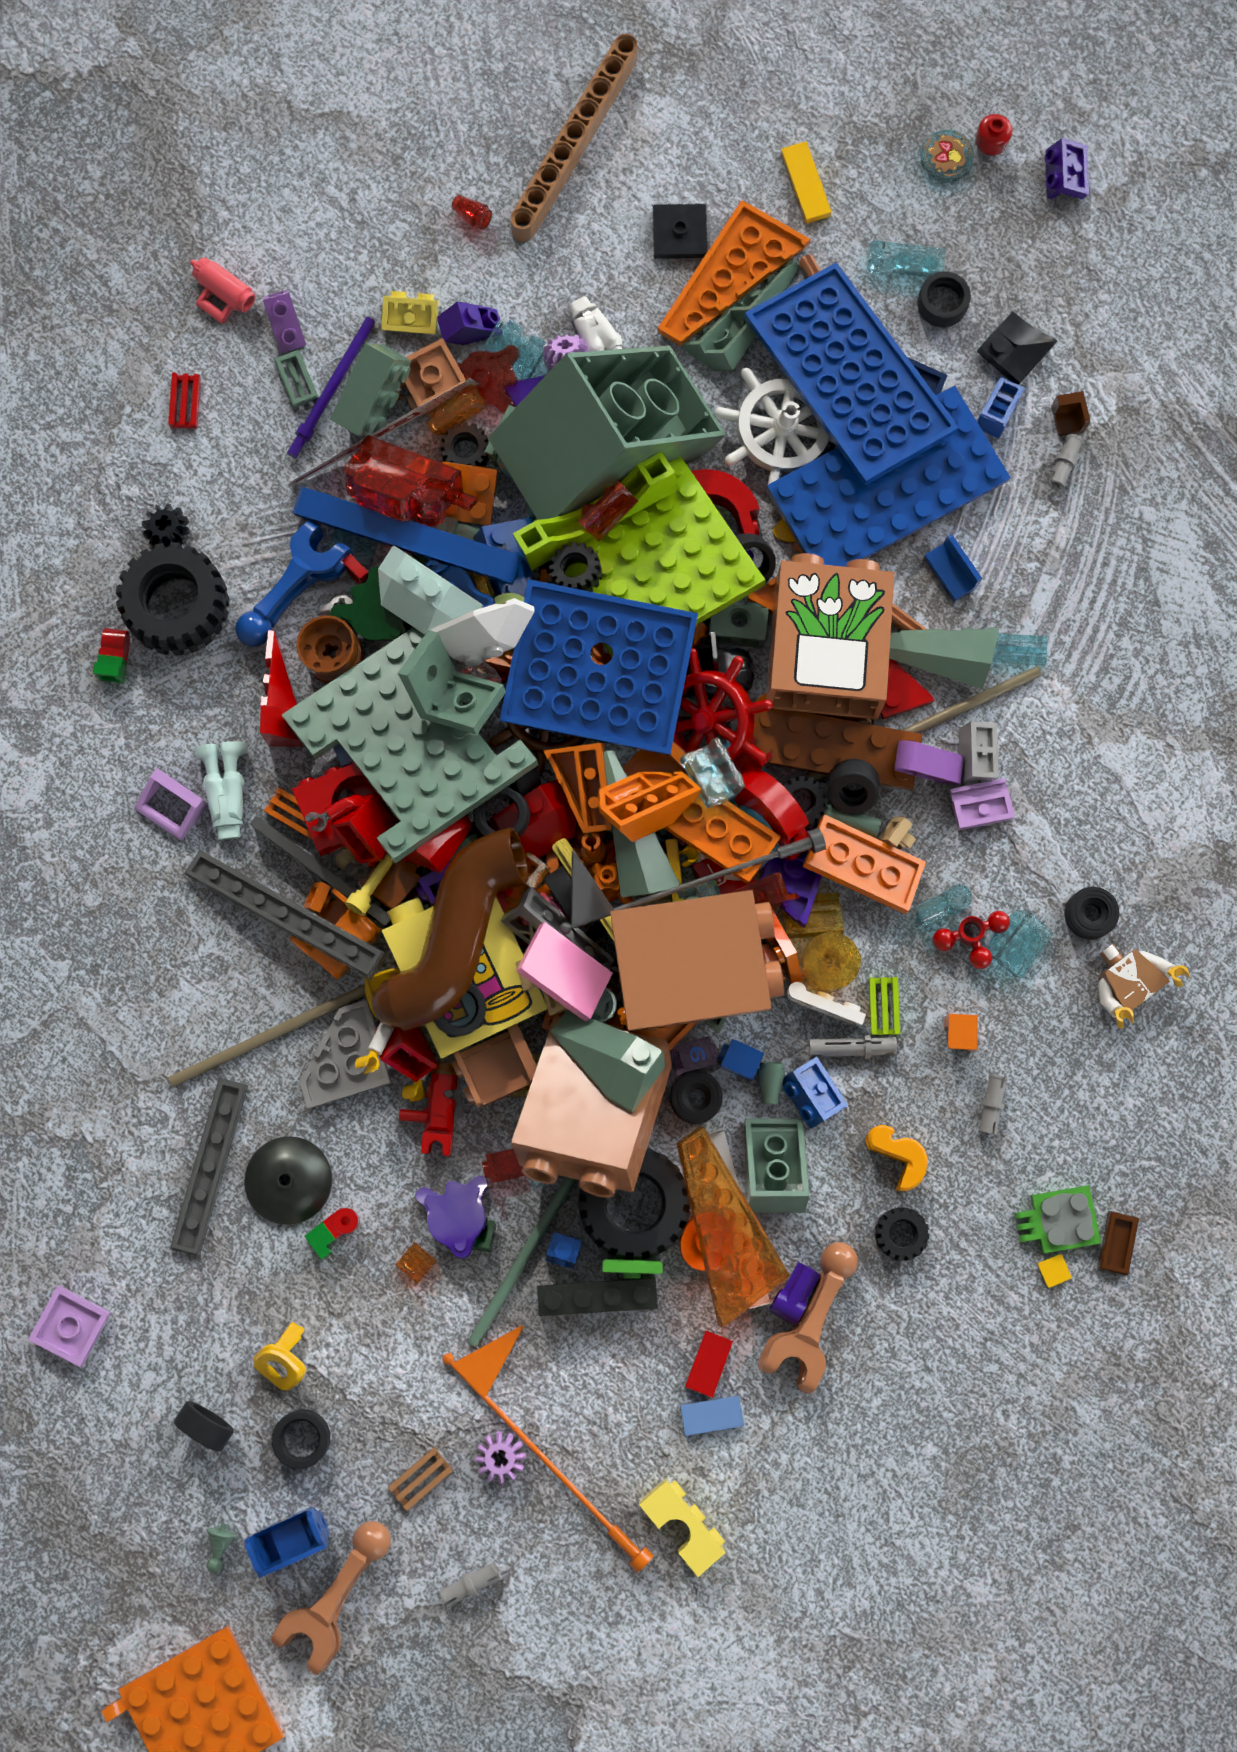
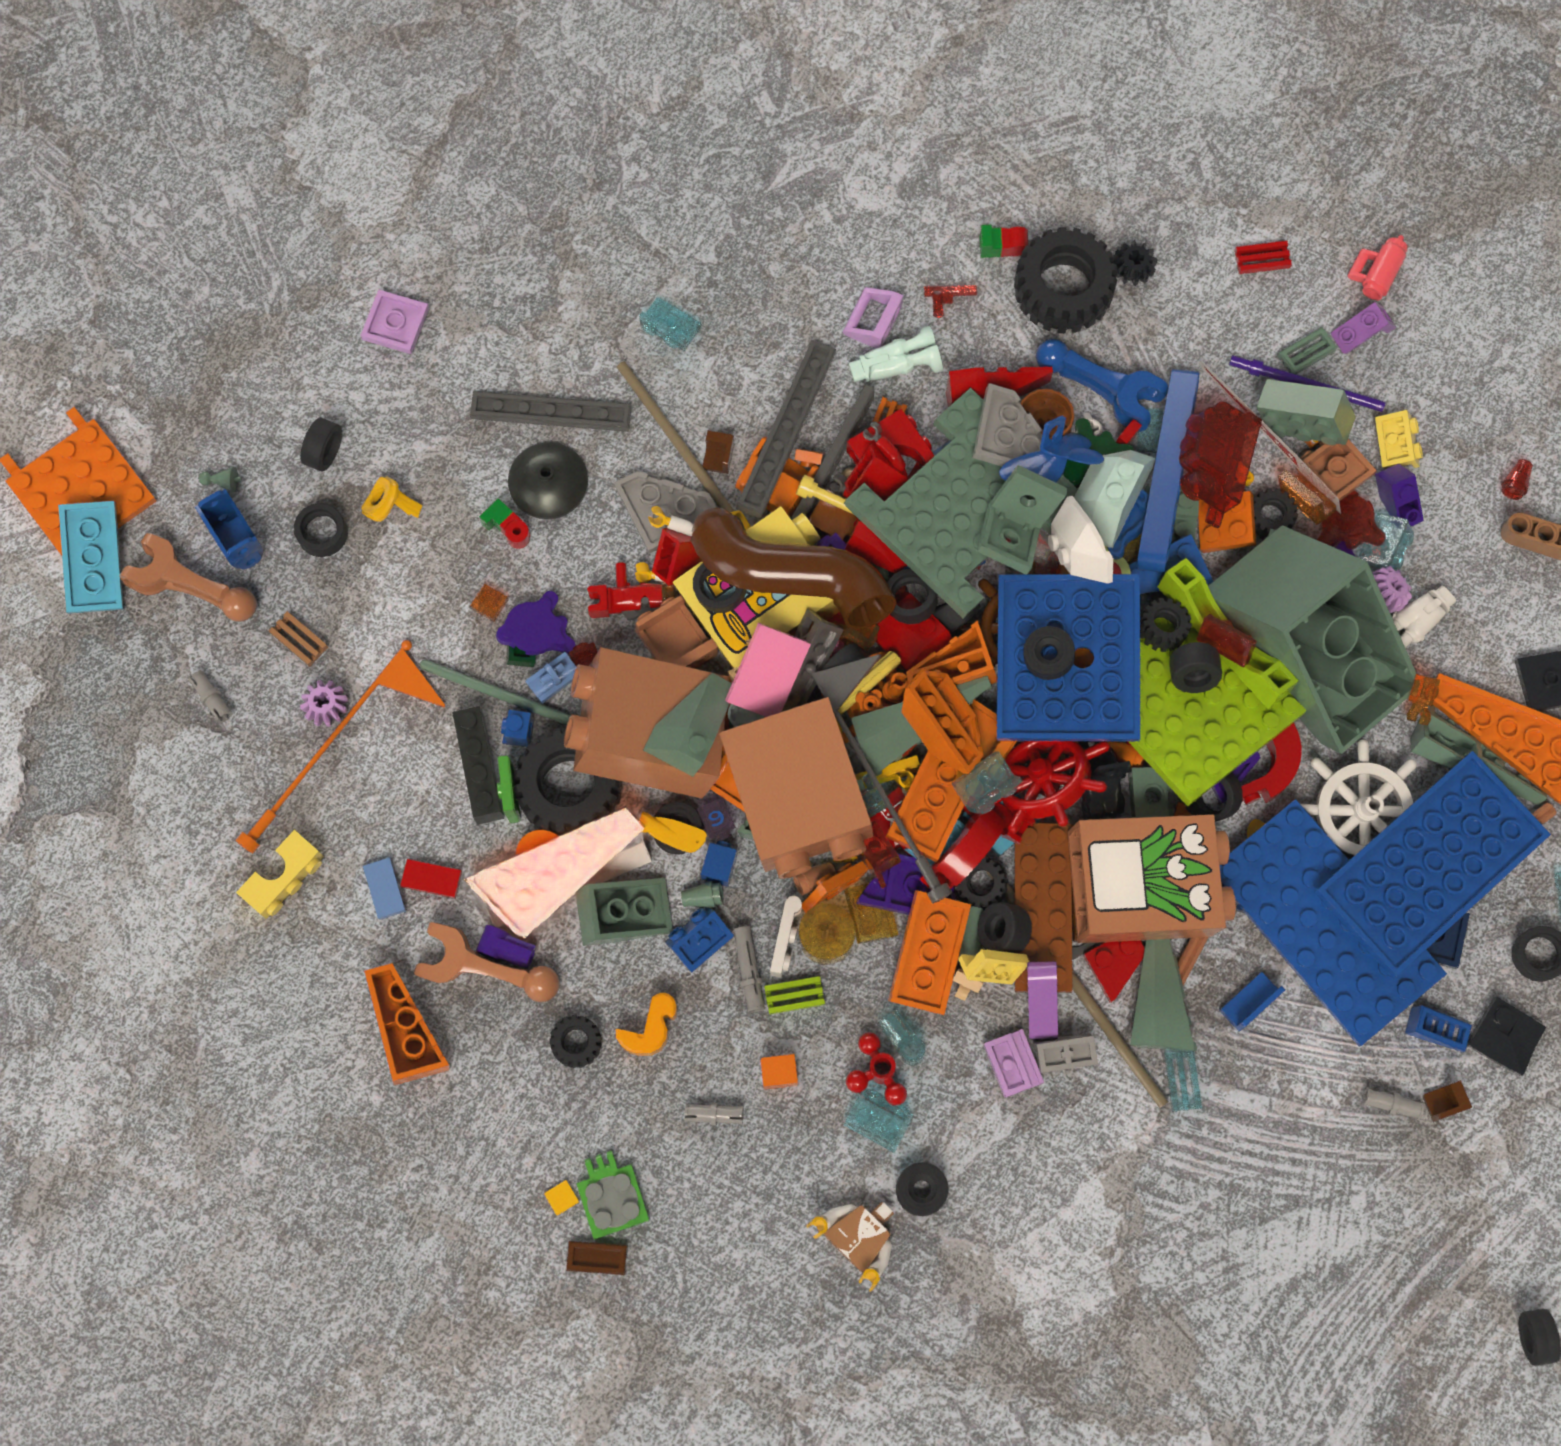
camera: 85 degrees right, 5 degrees down
none -> medium azure plate [58,501,124,614]
none -> orange wedge [364,963,450,1086]
none -> medium blue hips [525,652,576,704]
none -> yellow piece [636,811,706,853]
none -> clear light blue bracket [639,297,701,352]
none -> reddish brown panel [703,430,735,474]
none -> clear red hose [924,285,977,318]
none -> light yellow bracket [958,949,1029,985]
none -> light grey plate [972,383,1042,466]
none -> blue piece [999,415,1104,483]
none -> black tyre [1023,626,1075,680]
none -> black tyre [1169,642,1222,693]
none -> clear orange plate [1407,674,1440,726]

